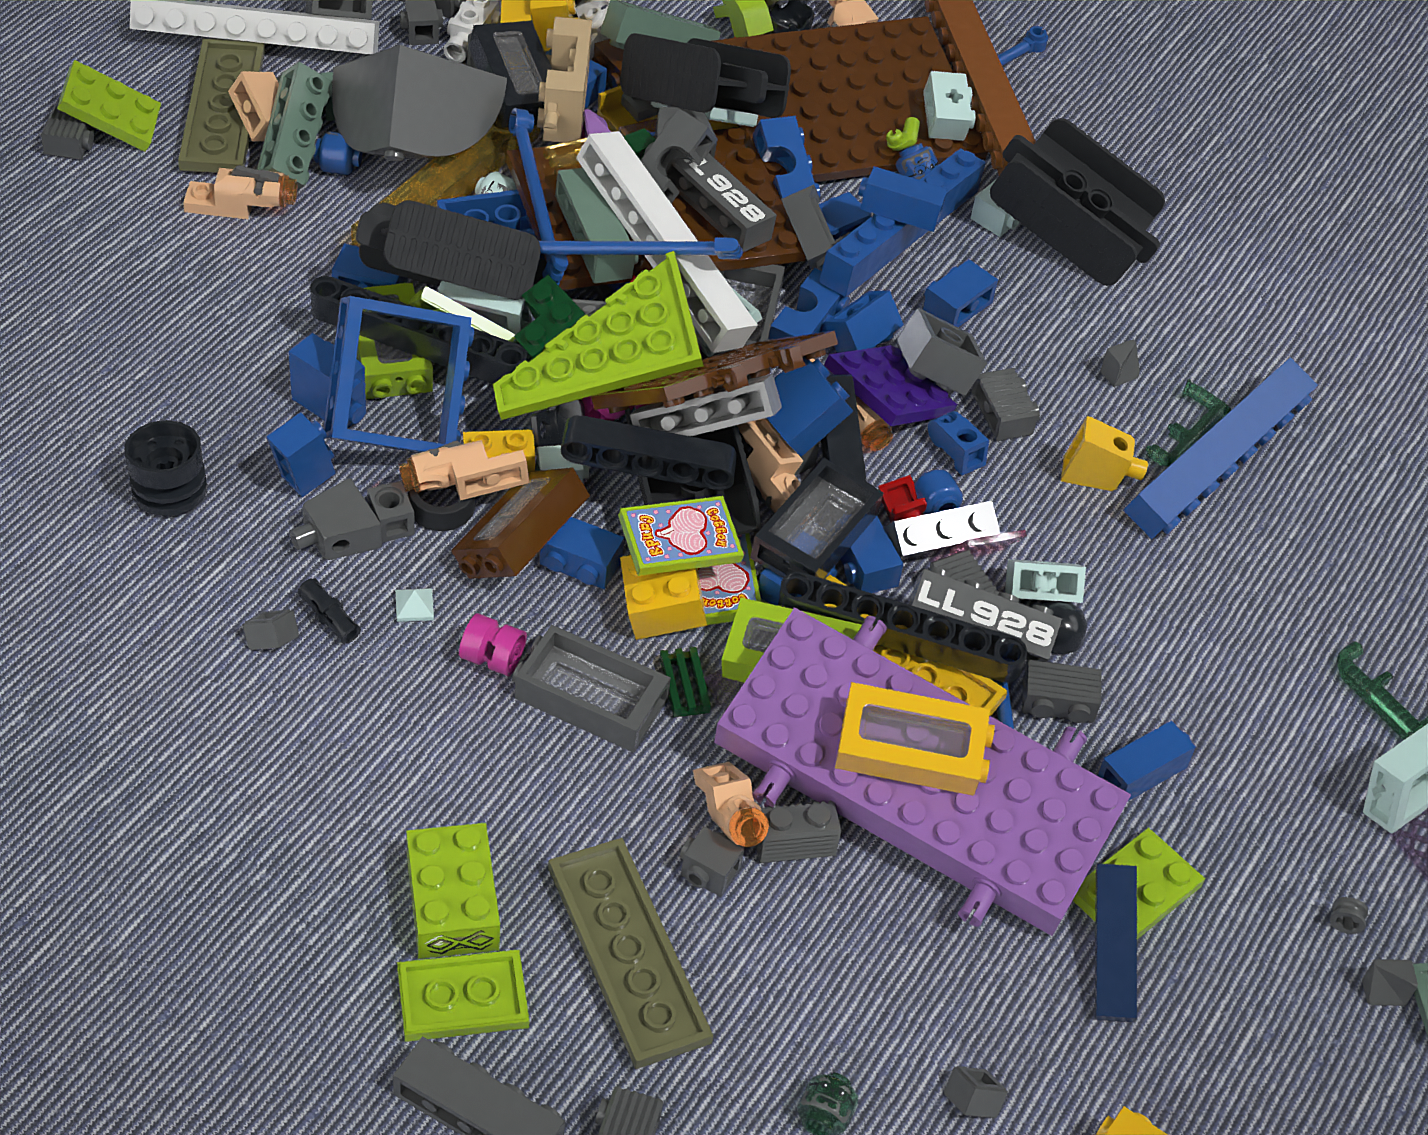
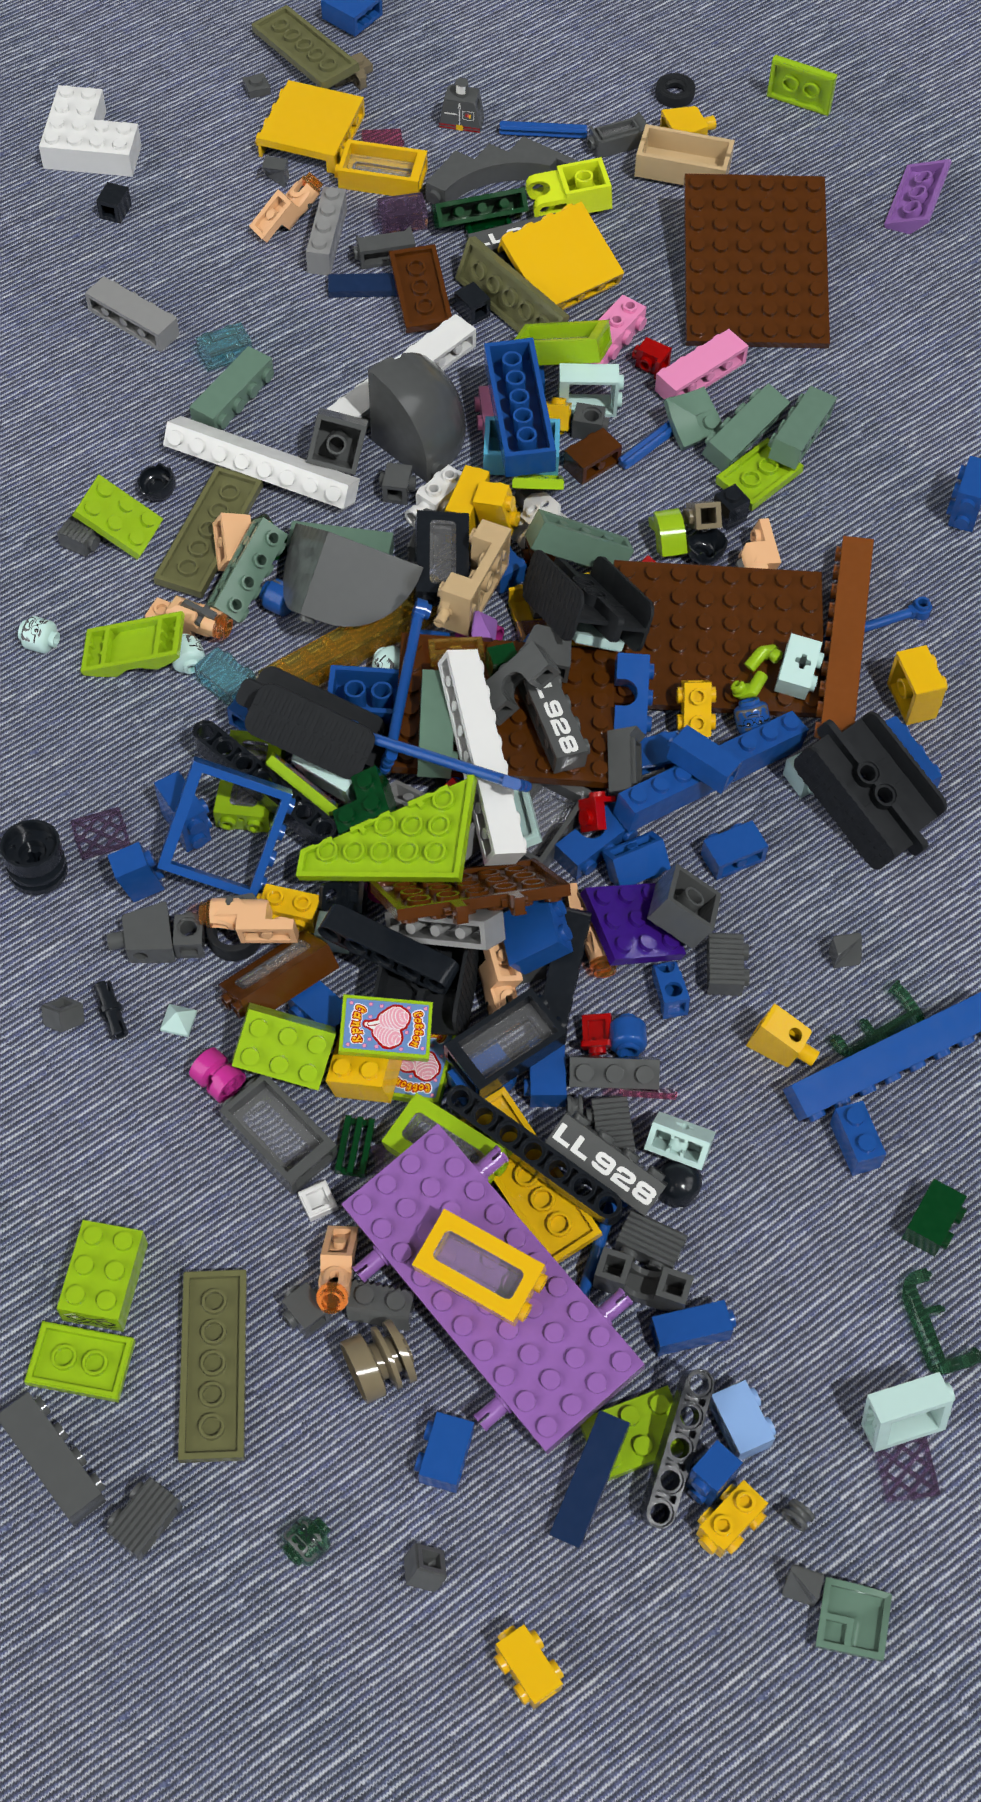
camera: 25 degrees right, 10 degrees up
none -> light aqua head [18,616,60,654]
none -> clear purple window [70,807,131,860]
none -> lime slope [81,611,185,677]
none -> black hair [137,463,176,501]
none -> light aqua head [172,634,206,674]
none -> clear light blue brick [194,647,256,706]
none -> lime brick [232,1002,336,1091]
none -> white tile [298,1180,338,1222]
none -> dark tan wheel [340,1319,417,1404]
none -> blue brick [414,1412,474,1493]
none -> dark grey bush [566,1094,583,1115]
none -> red bracket [578,791,616,833]
none -> dark grey arch [592,1247,694,1313]
none -> black beam [640,1369,714,1529]
none -> yellow brick [676,680,716,737]
none -> blue brick [685,1440,743,1507]
none -> yellow brick [696,1480,768,1558]
none -> light blue brick [709,1380,776,1460]
none -> lime arm [744,644,783,672]
none -> blue brick [830,1101,886,1176]
none -> yellow brick [887,645,948,725]
none -> dark green brick [902,1179,967,1257]

